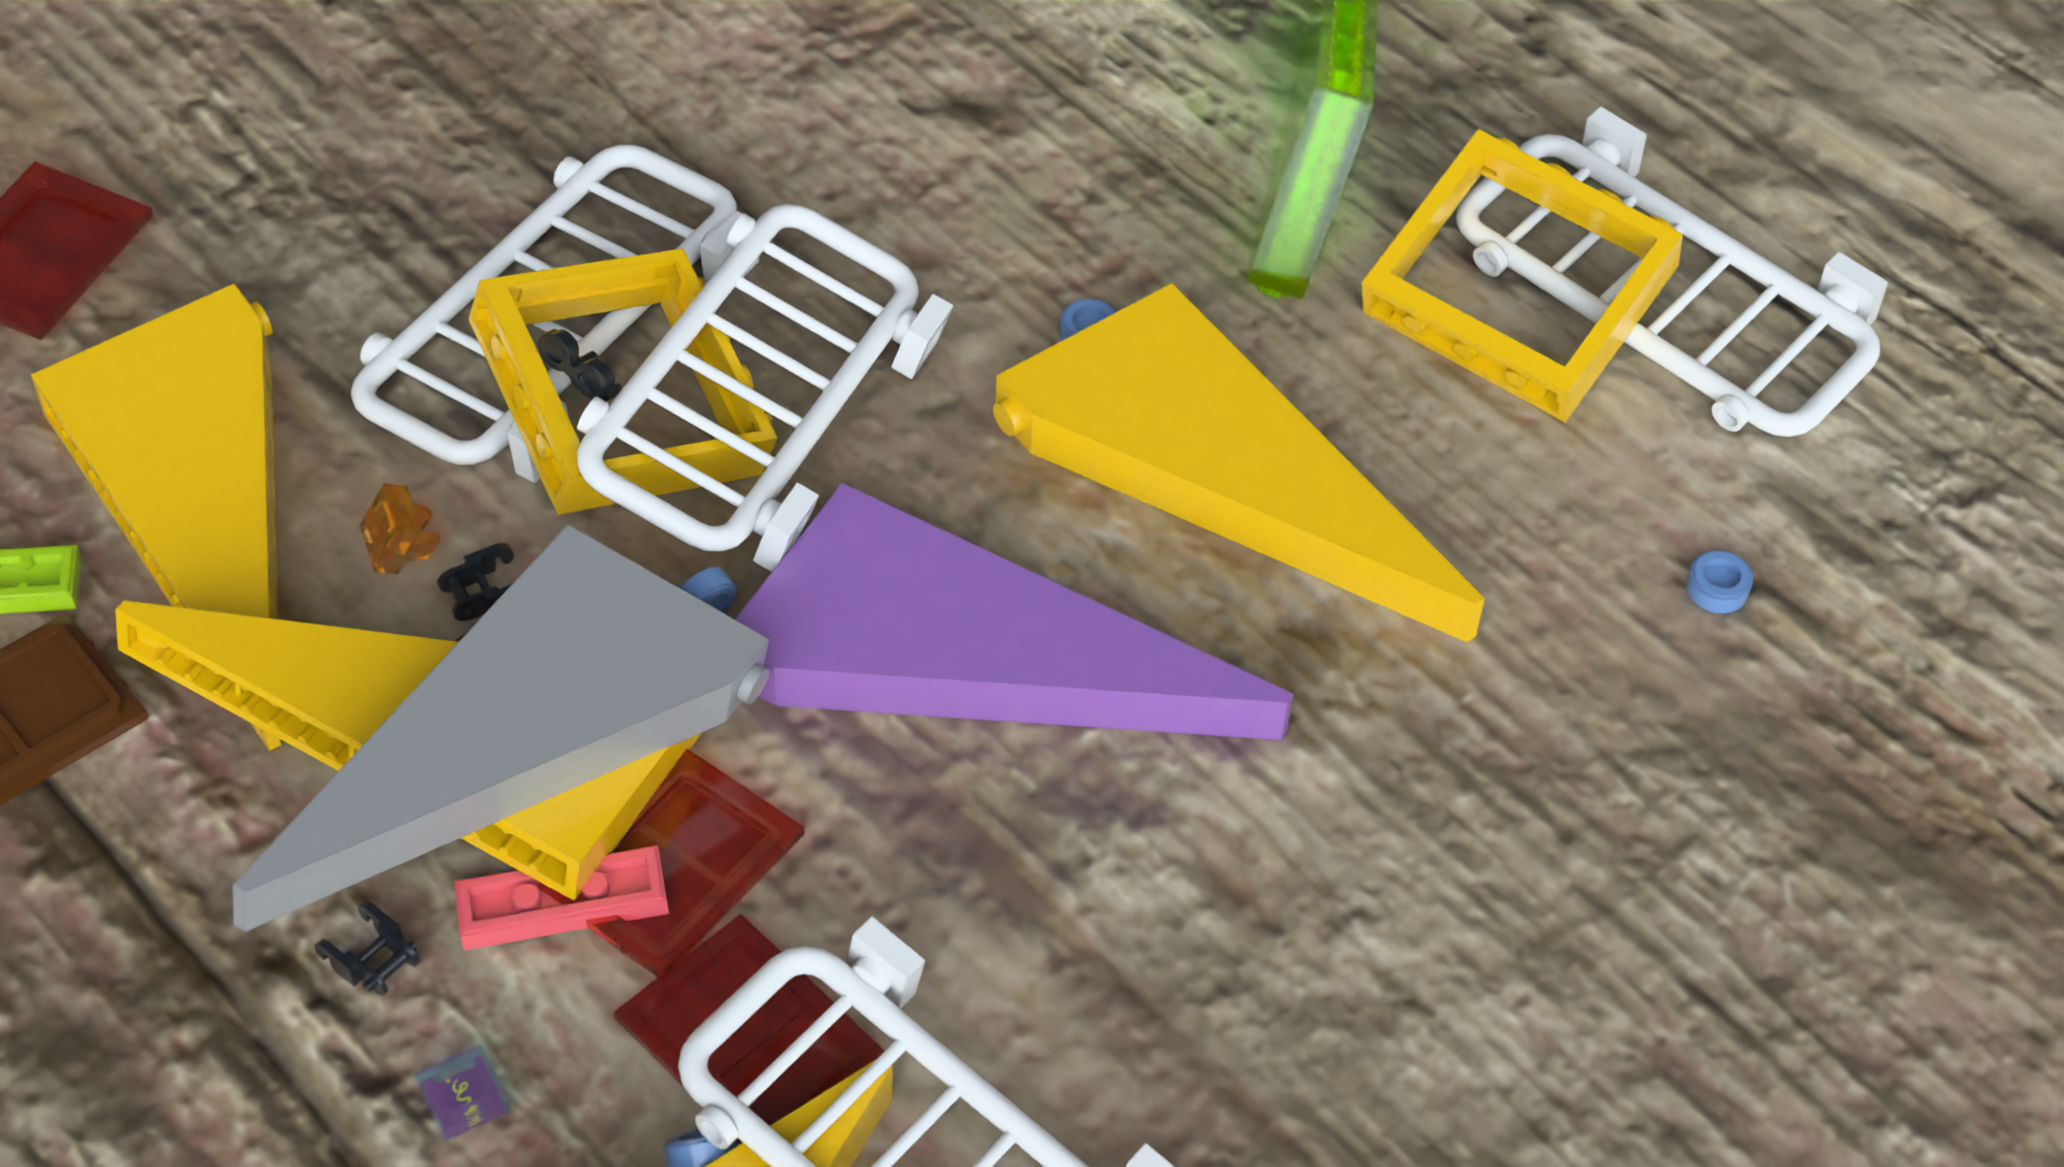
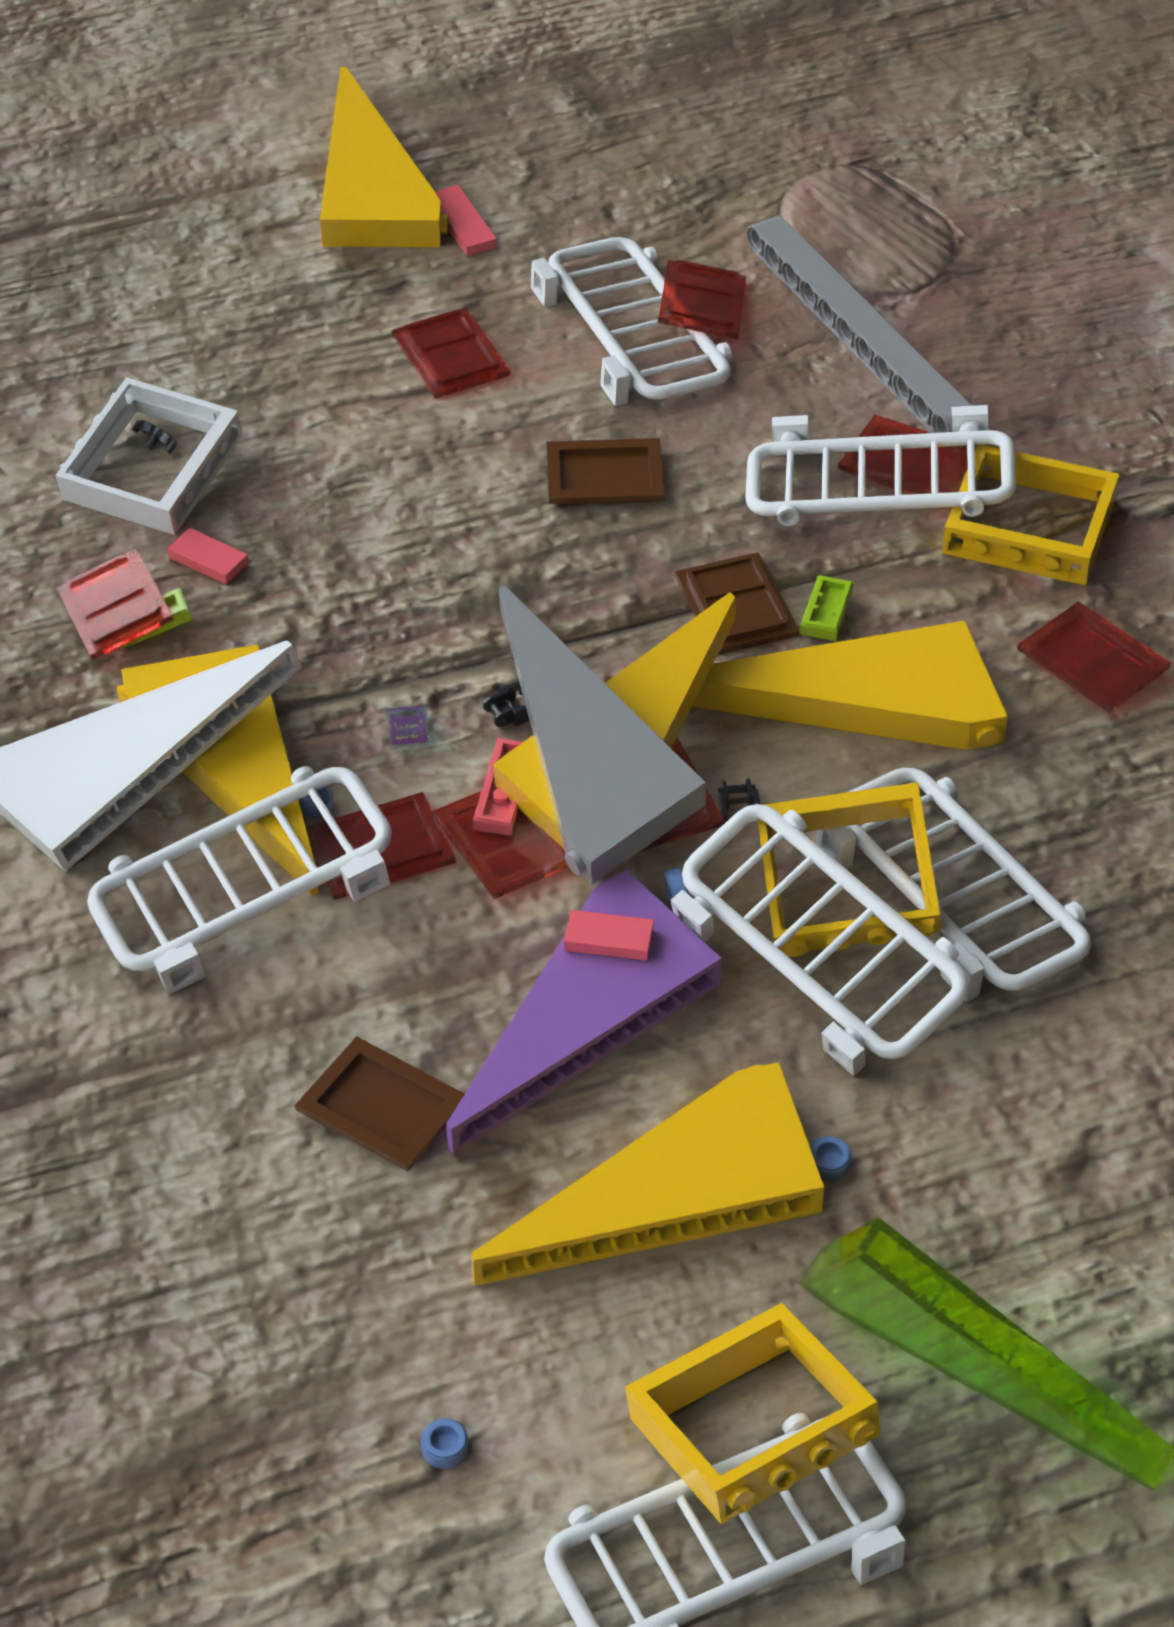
camera: 115 degrees right, 5 degrees down
clear orange tile [359,483,441,575] -> none
black piece [537,329,622,402] -> none
none -> reddish brown piece [295,1036,465,1172]
none -> coral tile [564,910,654,961]

